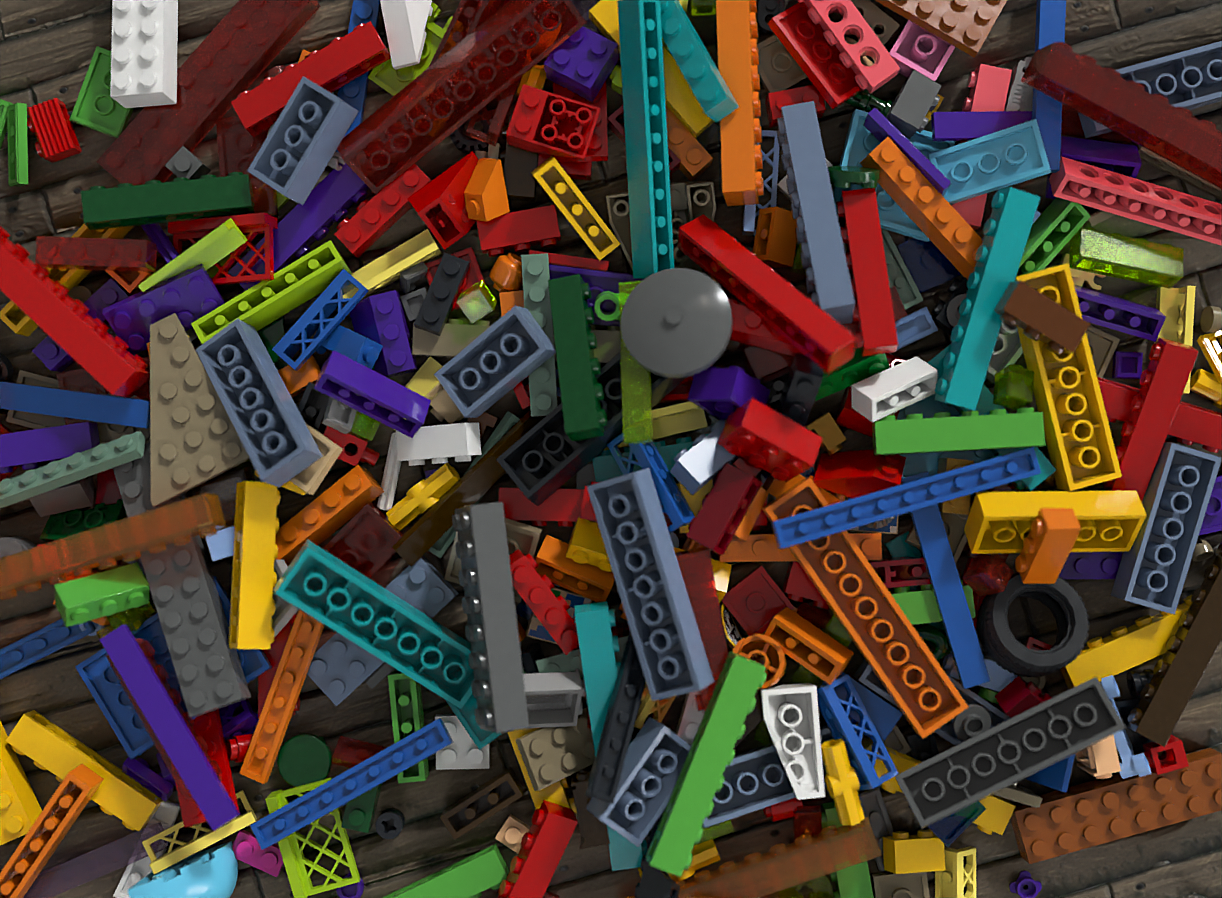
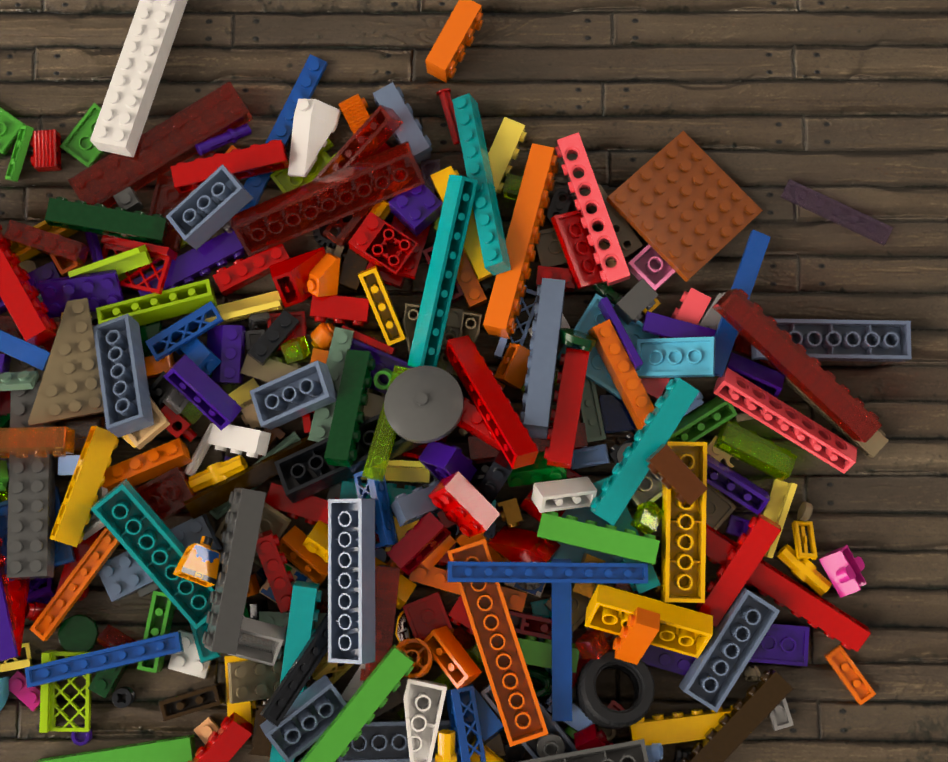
camera: 20 degrees right, 5 degrees down
none -> light orange torso [173,536,220,588]
none -> dark purple pin [195,123,252,156]

